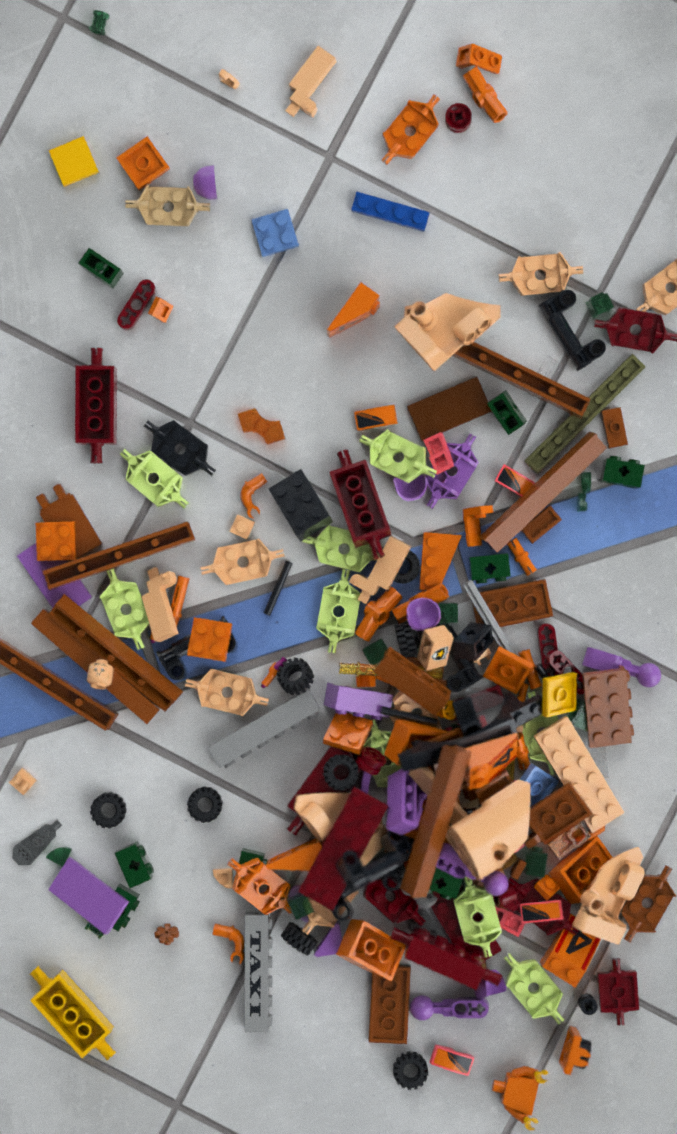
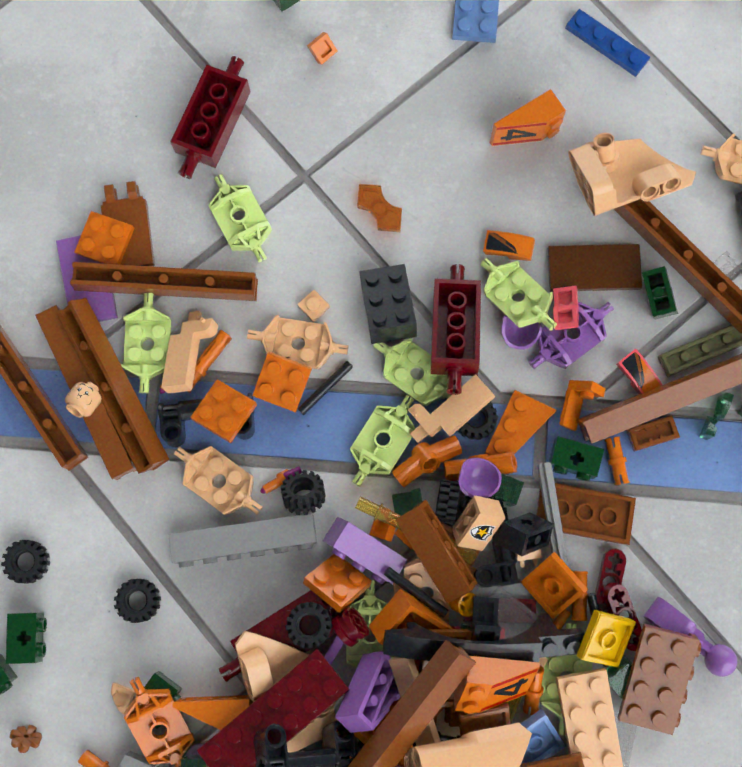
camera: 25 degrees right, 10 degrees down
dark red beam [117,279,156,330] -> none
black plate [144,420,216,476] -> none
orange piece [240,473,267,519] -> none
none -> orange plate [252,352,312,412]

